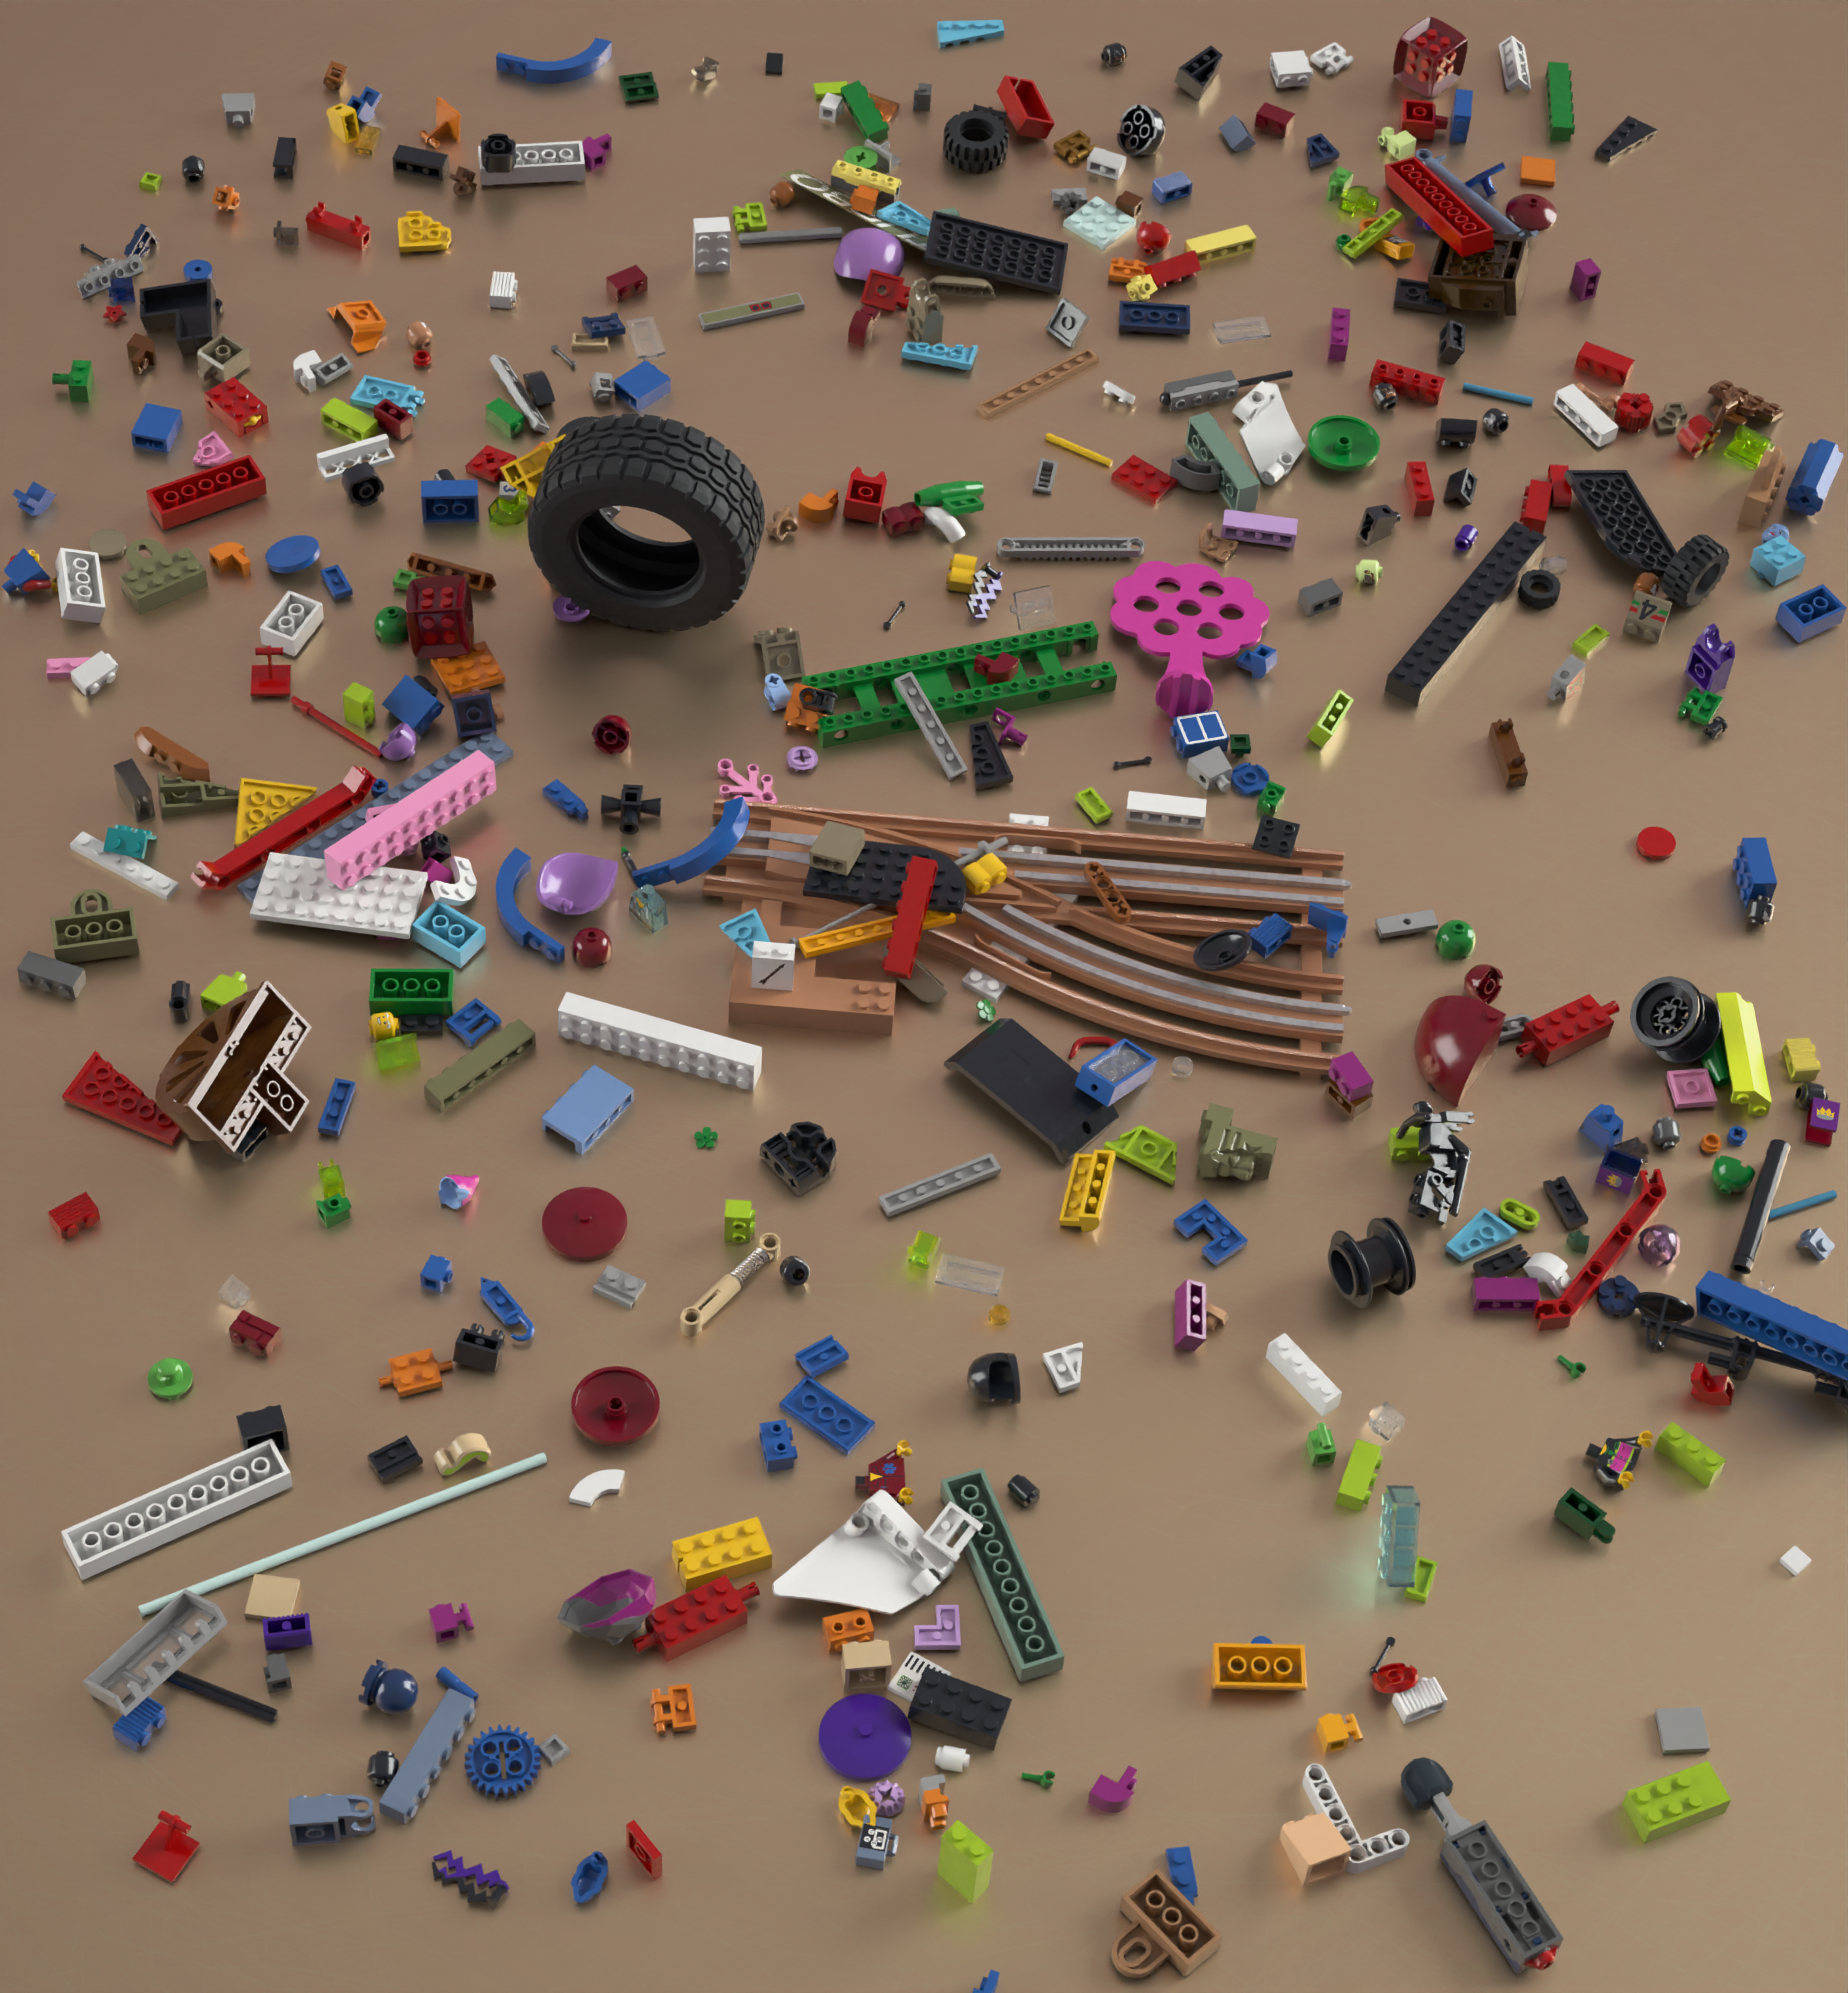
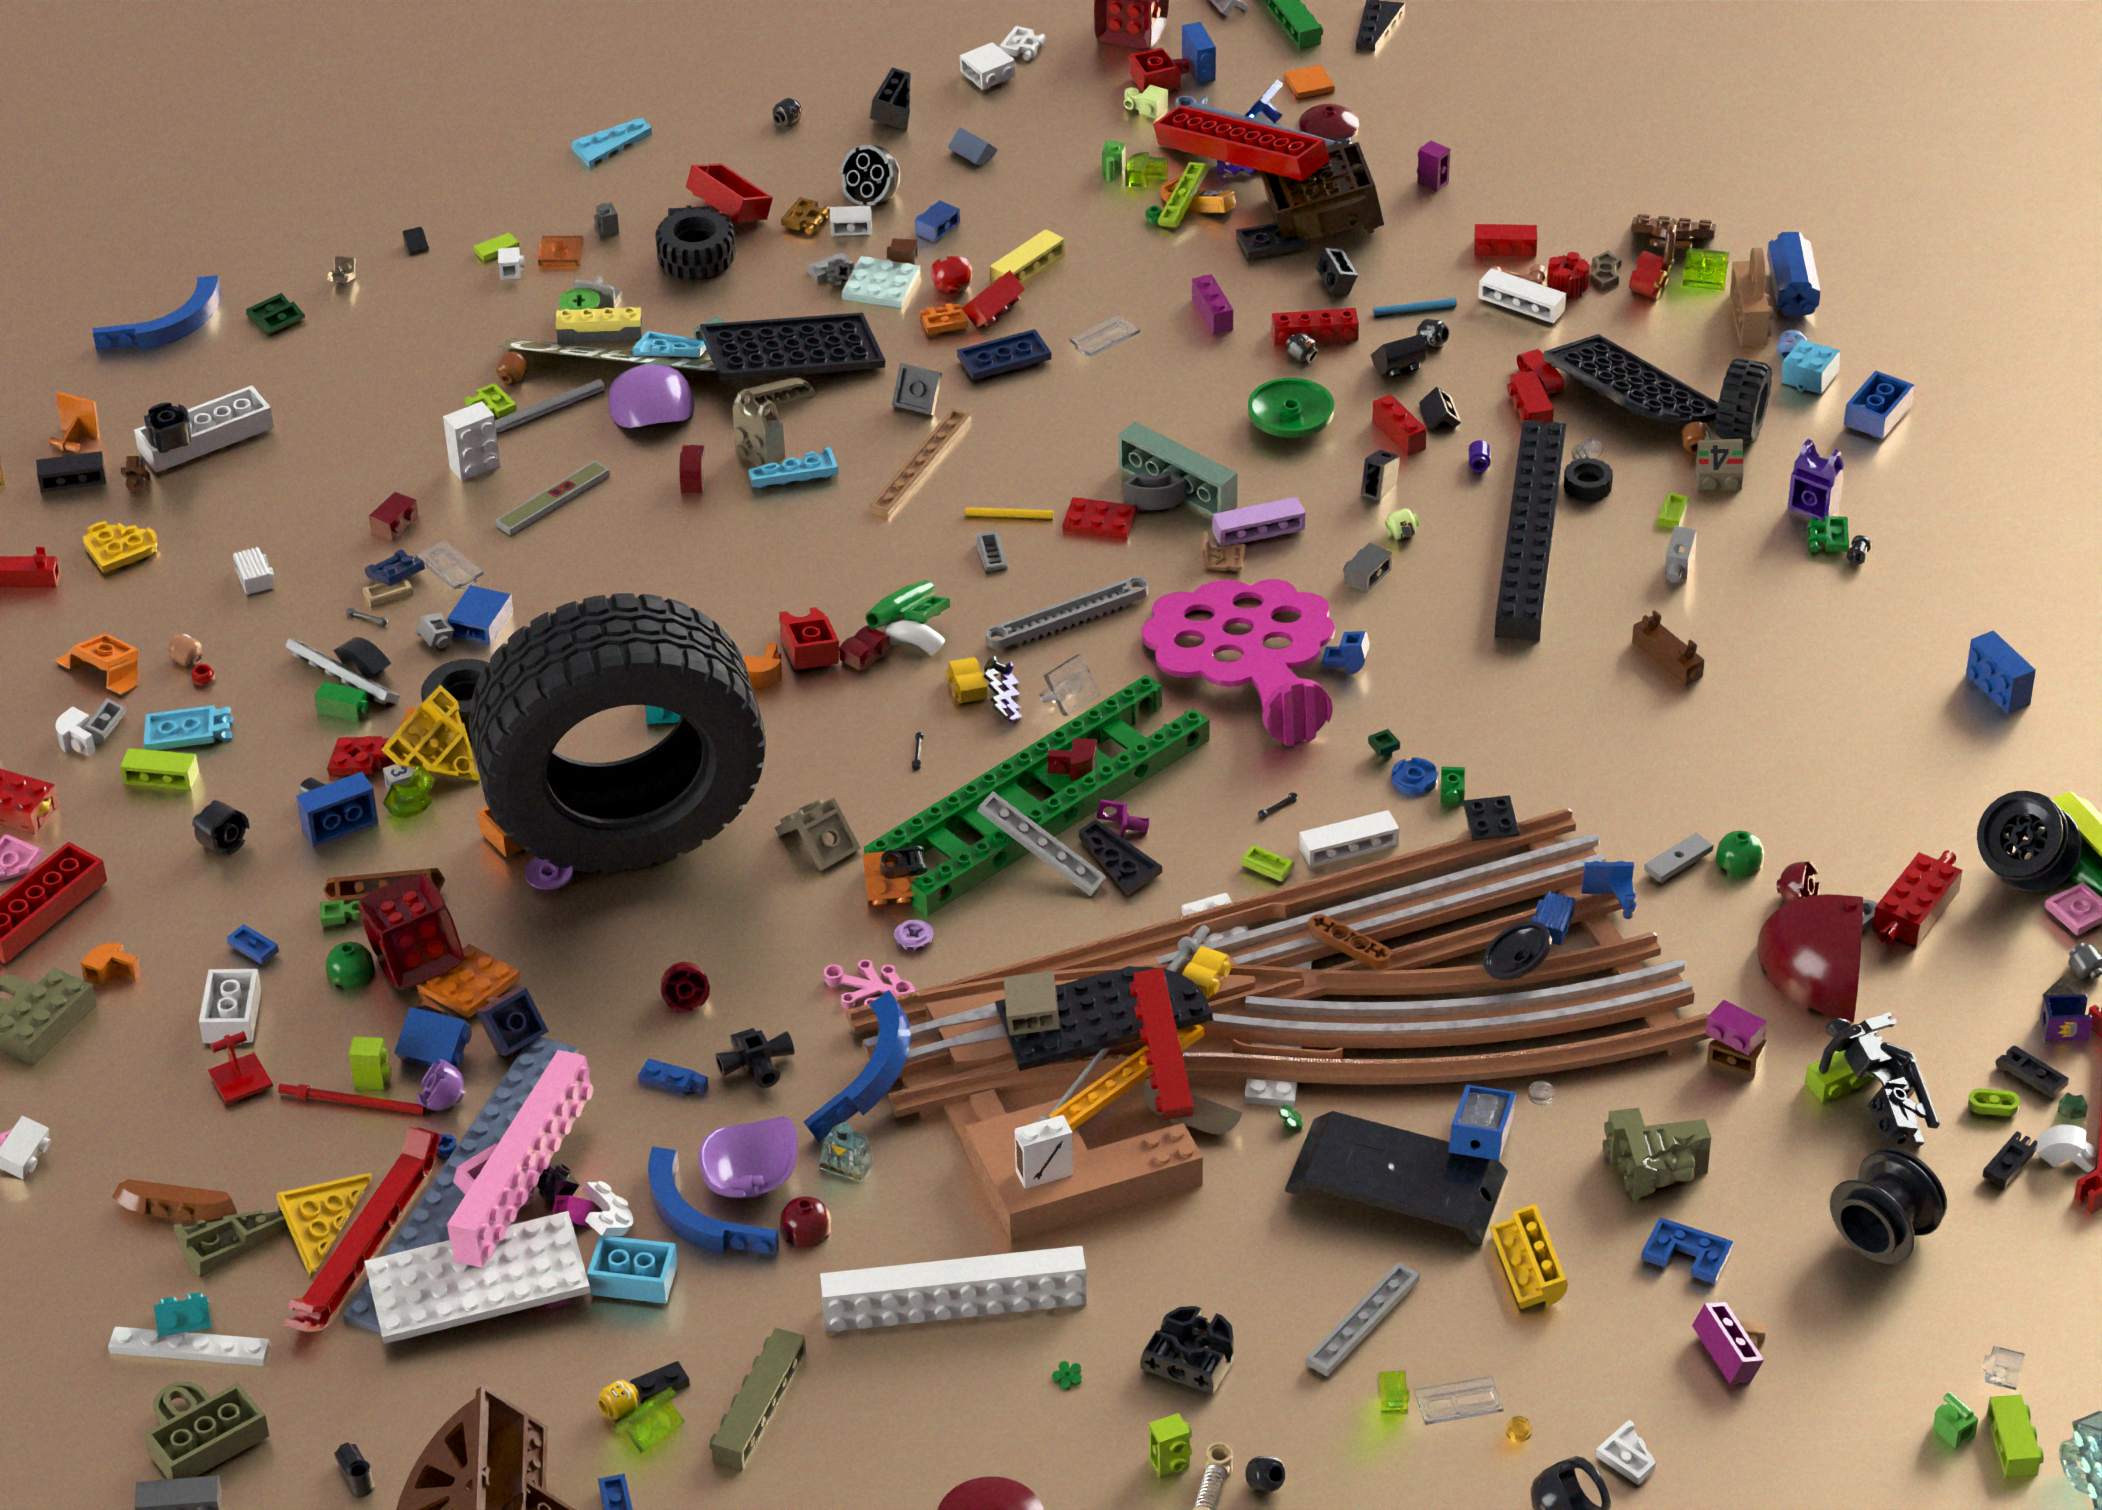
camera: 20 degrees left, 10 degrees down
clear smoke brick [113,758,155,823] -> none
lime torso [200,971,247,1012] -> none
blue piece [265,535,321,573] -> none
white fence [316,434,395,482] -> none
green brick [369,968,455,1016] -> none
dark red brick [373,398,414,440] -> none
blue plate [446,998,502,1047] -> none
medium blue panel [541,1065,634,1155] -> none
magenta brick [582,133,612,171] -> none
black piece [621,847,638,875] -> none
medium azure wing [719,908,770,959] -> none
light blue piece [764,673,792,711] -> none
green brick [840,80,889,143] -> none
orange brick [850,184,879,215] -> none
red plate [860,268,911,313] -> none
red animal [1068,1037,1117,1059] -> none
white plate [1103,380,1136,405] -> none
lime wing [1103,1125,1177,1185] -> none
light yellow brick [1126,274,1158,302] -> none
piece [1159,370,1293,411] -> none
blue brick [1170,710,1229,758] -> none
light grey torso [1186,746,1232,792] -> none
white panel [1232,381,1306,485] -> none
dark red brick [1255,102,1295,138] -> none
white brick [1265,1333,1342,1417] -> none
dark blue wing [1306,133,1340,168] -> none
lime brick [1306,689,1354,748] -> none
medium azure wing [1445,1208,1518,1262] -> none
magenta brick [1471,1277,1540,1311] -> none
blue torso [1579,1104,1624,1153] -> none
red tile [1636,826,1676,860] -> none
black head [1746,895,1775,925] -> none

